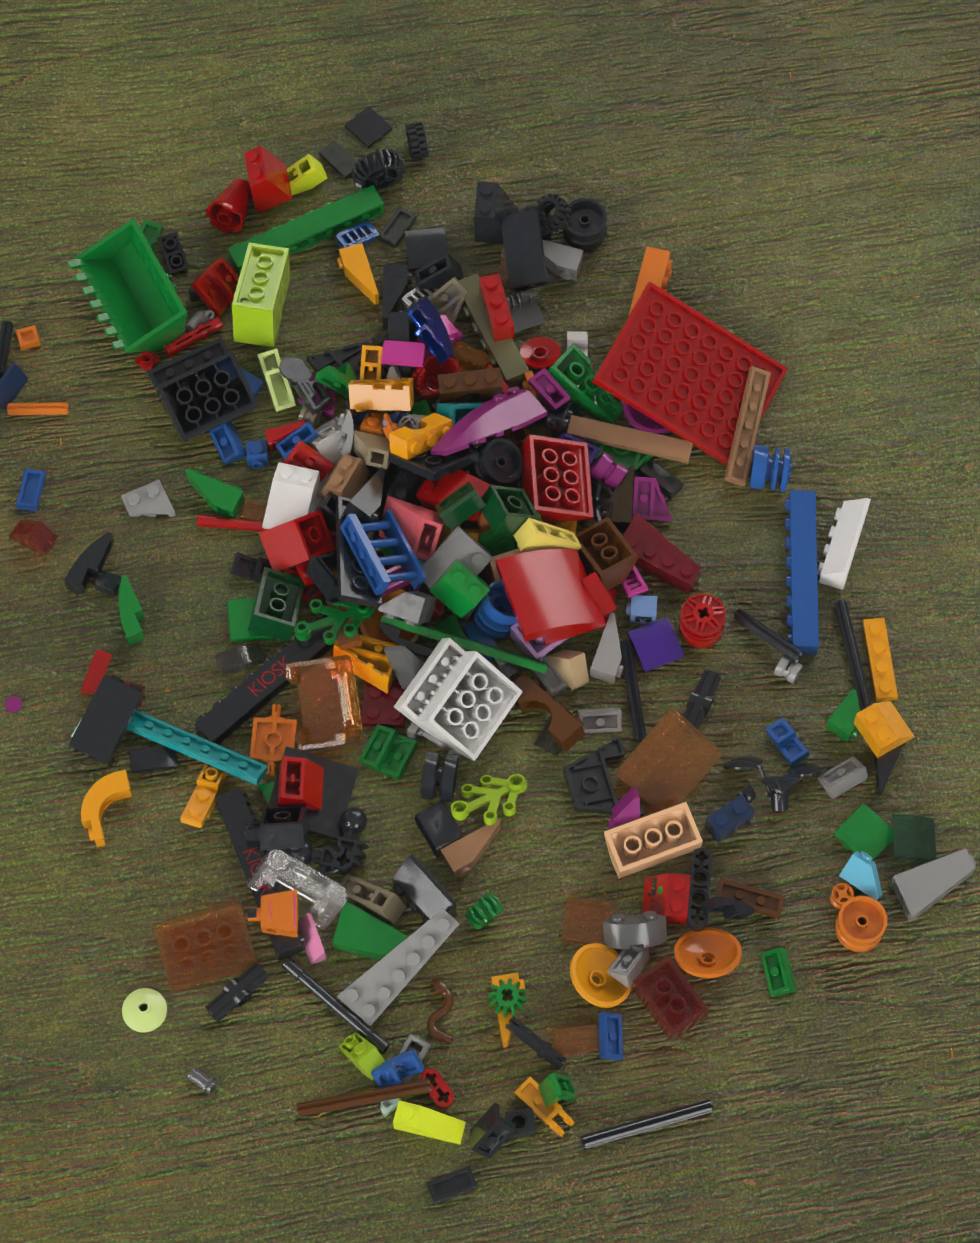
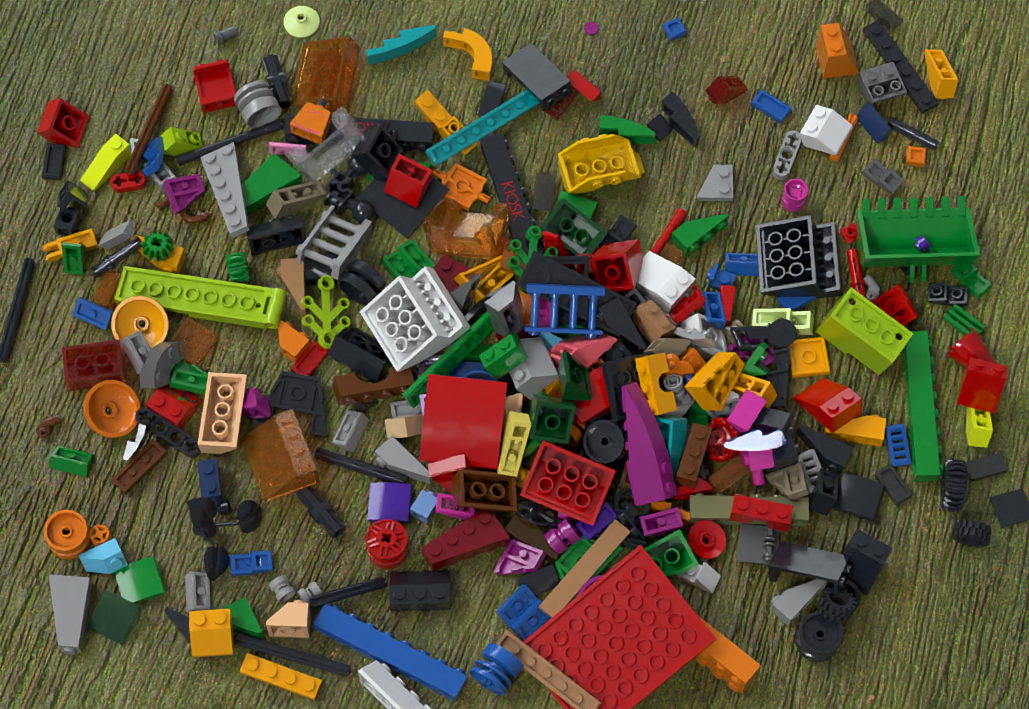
camera: 115 degrees right, 0 degrees up
none -> reddish brown arm [36,414,61,438]
none -> red slope [37,98,89,148]
none -> light grey slope [99,219,134,250]
none -> lime hinge [114,266,287,329]
none -> magenta wing [163,174,205,215]
none -> green wing [170,356,208,395]
none -> red panel [192,59,237,113]
none -> light grey wheel [234,81,282,129]
none -> light nougat slope [266,600,311,638]
none -> light grey wheel [269,575,296,603]
none -> orange slope [278,320,310,363]
none -> red tile [291,340,329,376]
none -> light grey fence [296,205,372,280]
none -> black slope [327,325,392,382]
none -> teal slope [366,25,436,65]
none -> black slope [389,571,450,611]
none -> blue slope [495,584,550,641]
none -> red slope [542,231,570,266]
none -> yellow slope [558,134,645,194]
none -> light grey beam [773,130,802,180]
none -> dark pink wheel [781,179,808,212]
none -> light orange tile [786,337,831,378]
none -> red slope [794,378,862,433]
none -> white slope [800,105,853,156]
none -> dark grey slope [861,158,904,194]
none -> dark purple plate [914,236,931,253]
none -> green tile [943,304,985,335]

